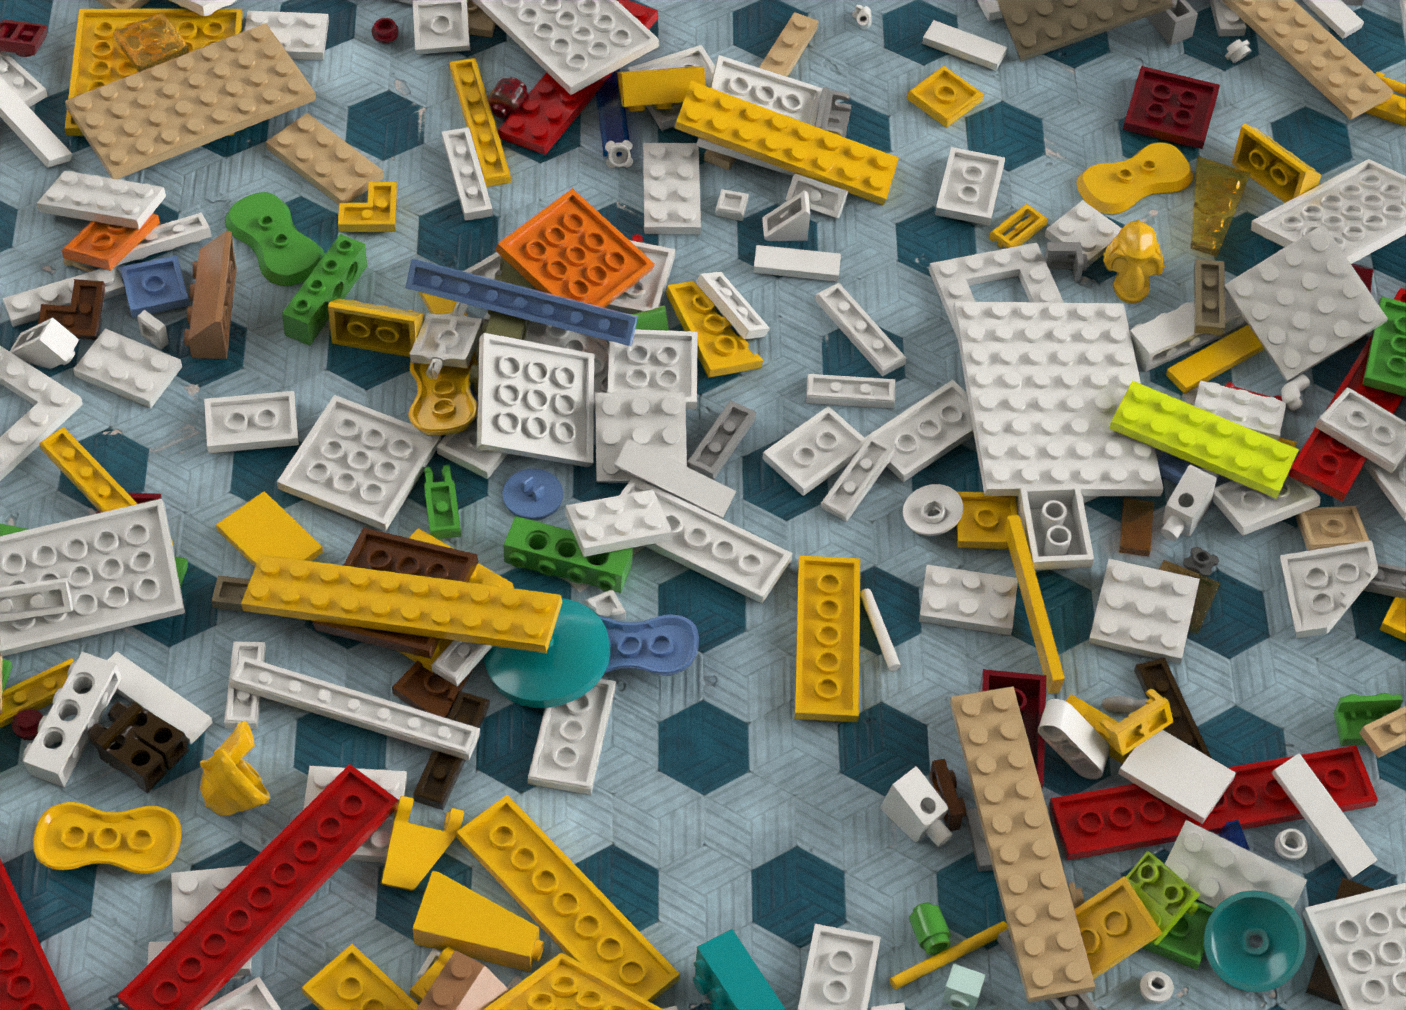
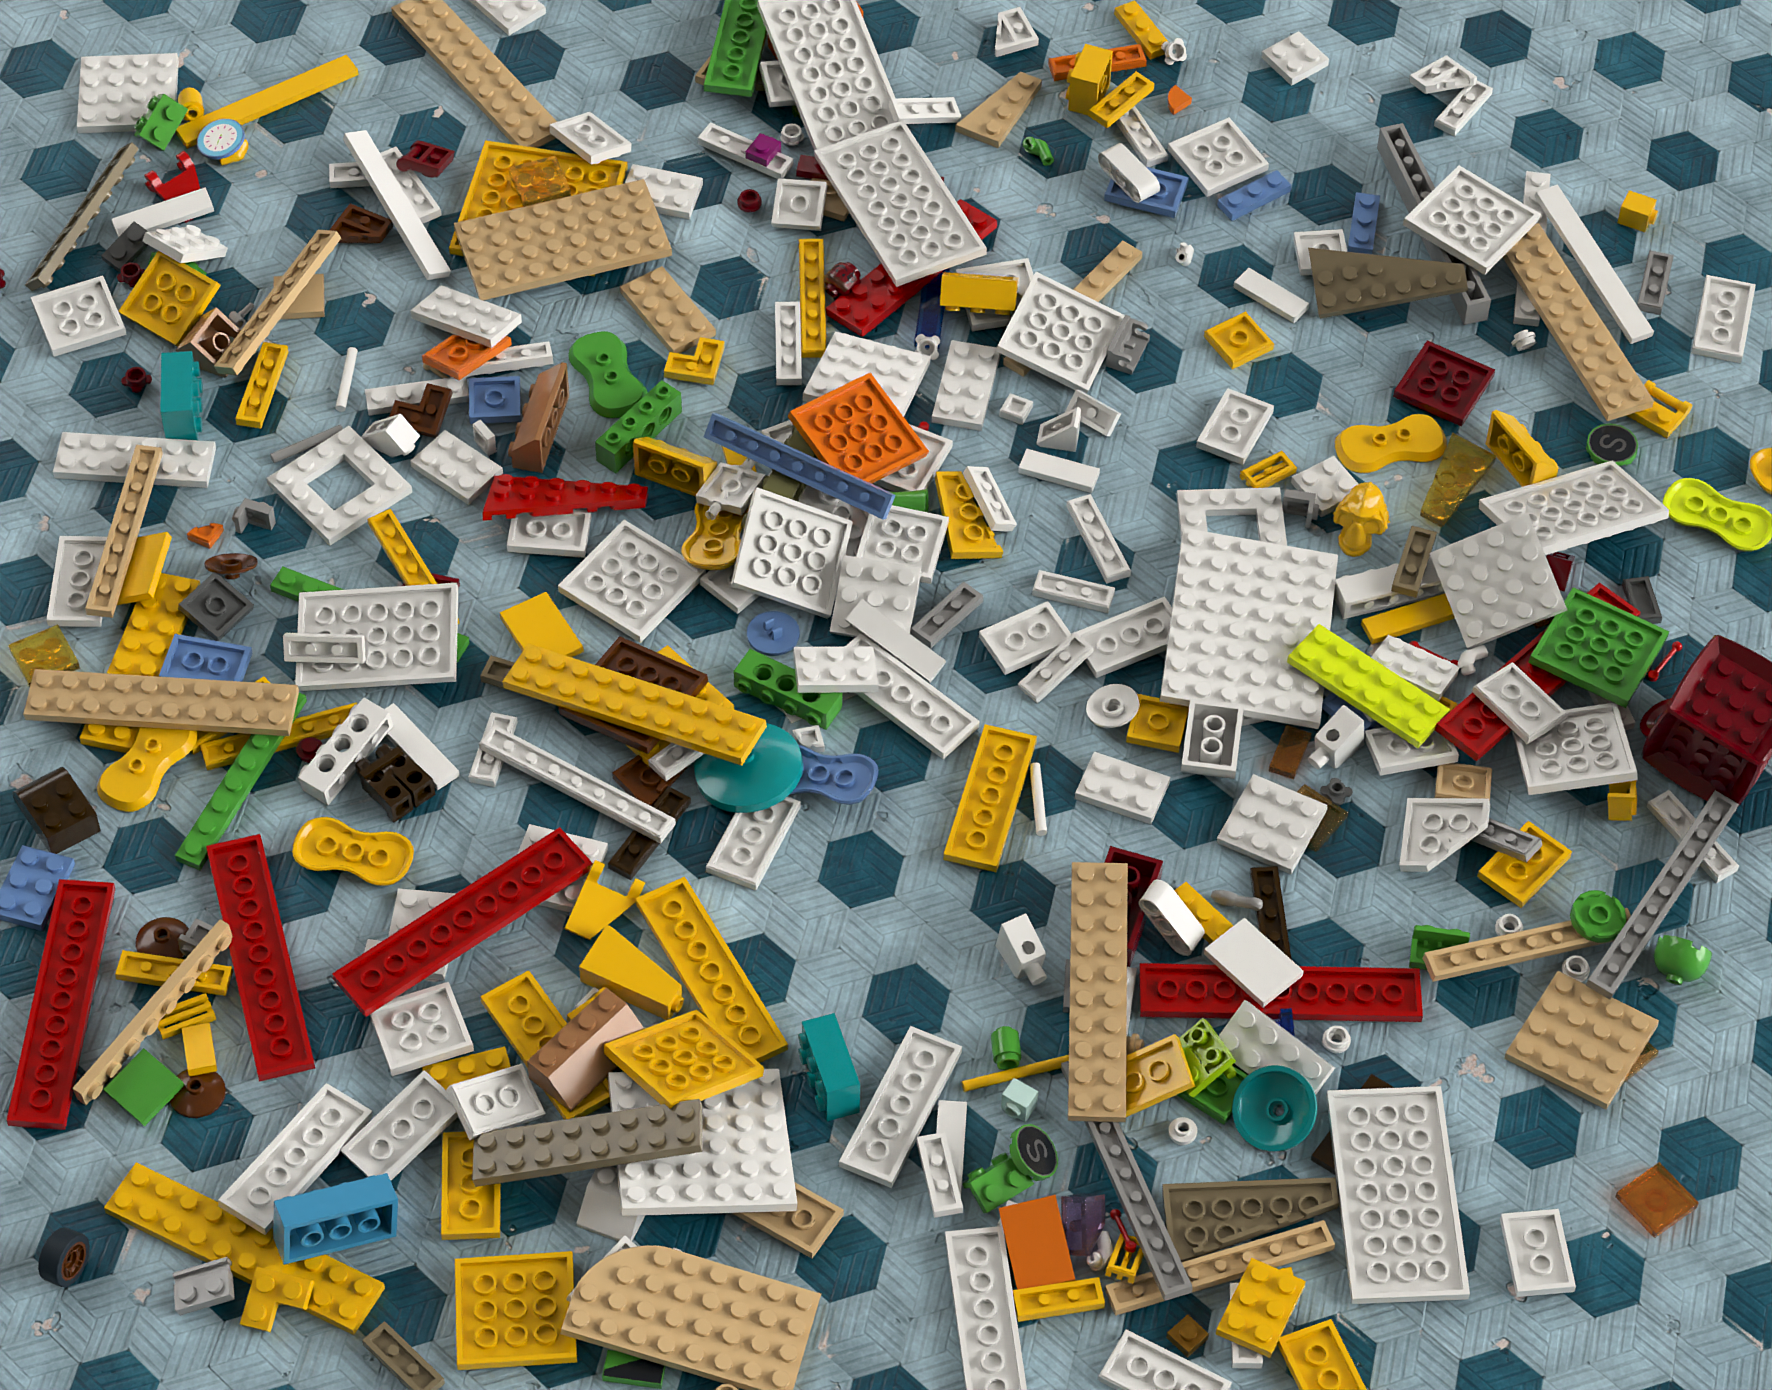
camera: 15 degrees right, 0 degrees up
yellow head [200,721,270,816] -> none
bright green hinge [424,465,461,539] -> none
yellow plate [674,81,899,205] -> none
reddish brown plate [929,758,966,832] -> none
yellow tile [1004,515,1065,694] -> none
yellow hinge [1099,689,1173,756] -> none
white tile [1271,753,1377,880] -> none
none -> red wing [483,474,648,521]
none -> white plate [803,331,931,417]
none -> black tile [1586,424,1638,467]

